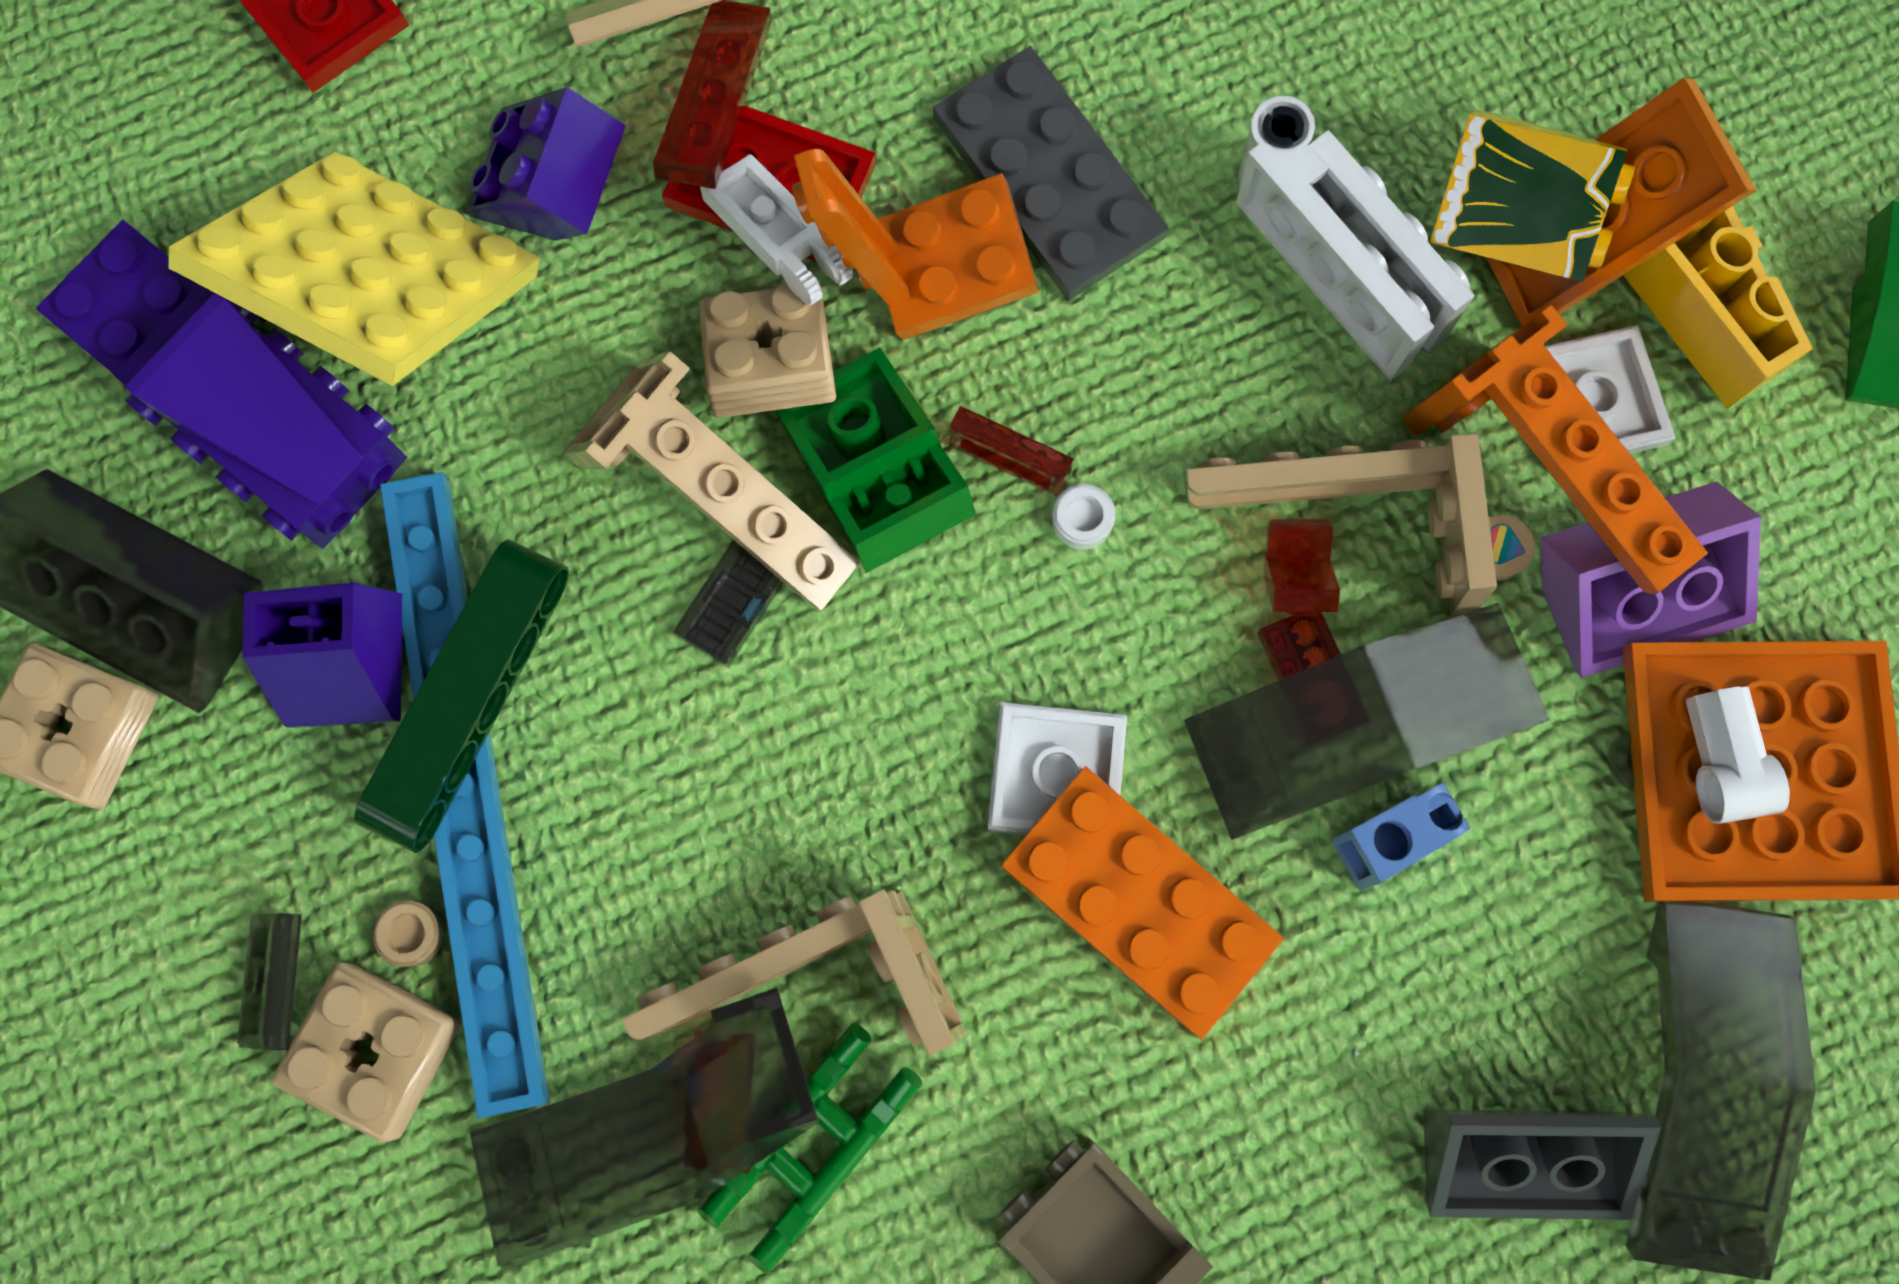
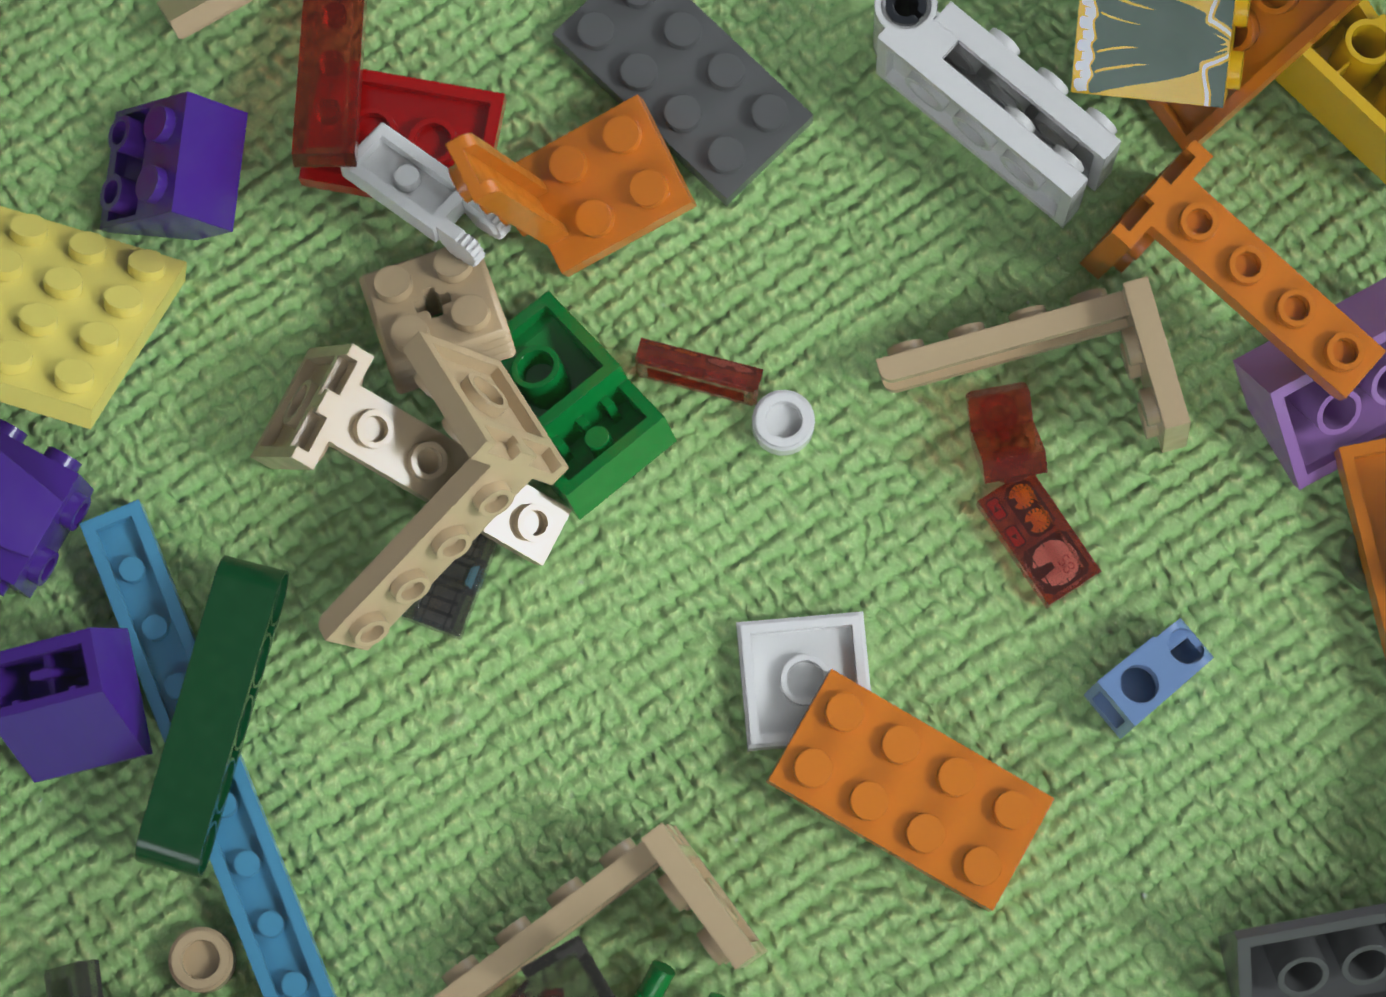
camera: 10 degrees left, 0 degrees up
clear smoke windscreen [1184,602,1551,840] -> none
tile [1489,515,1535,581] -> none
white tile [1545,325,1676,454] -> none
none -> tan bracket [318,331,569,651]

